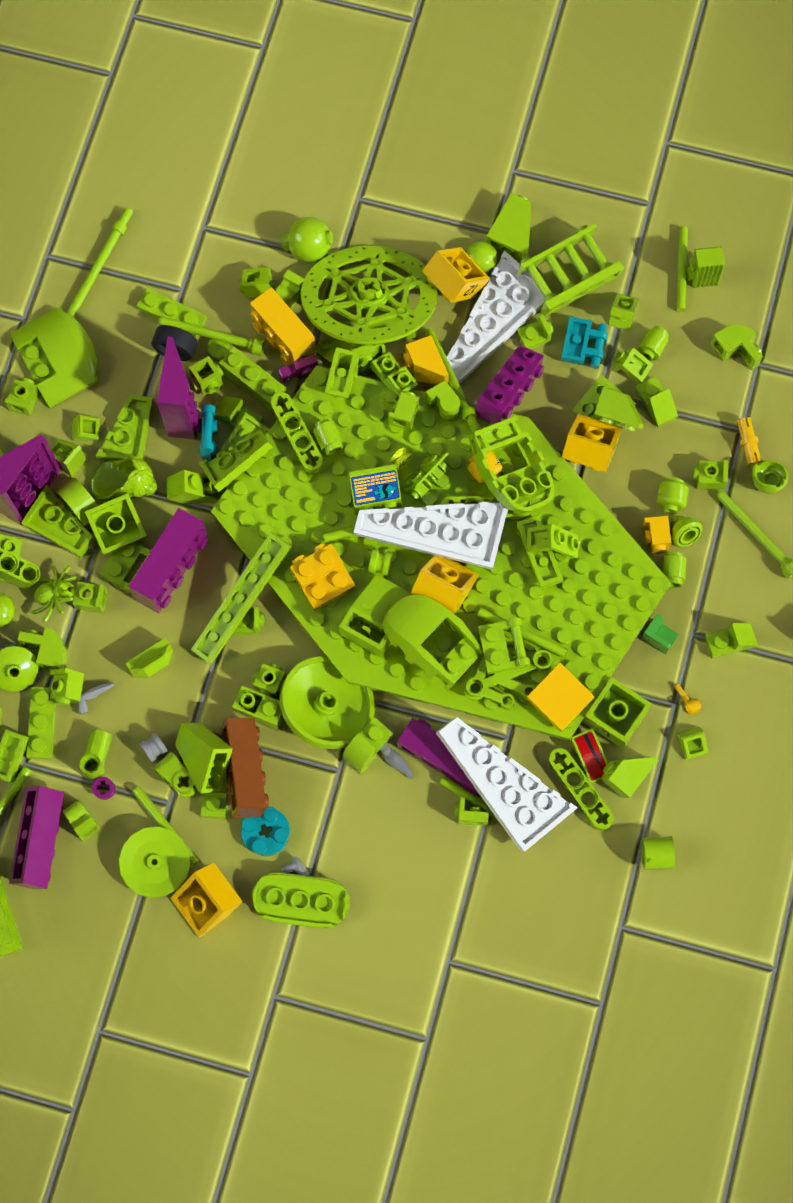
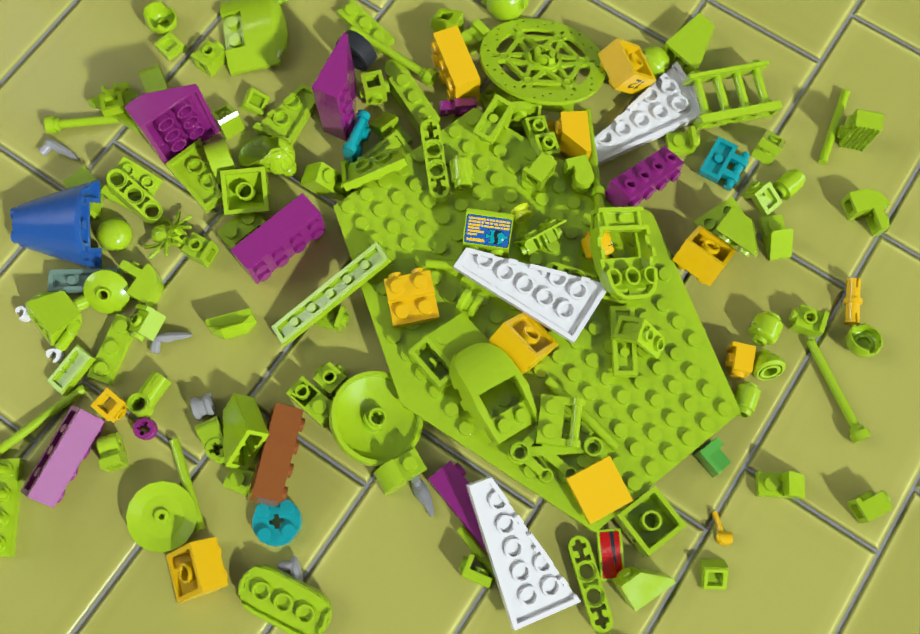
camera: 15 degrees right, 0 degrees up
none -> yellow brick [90,388,127,423]

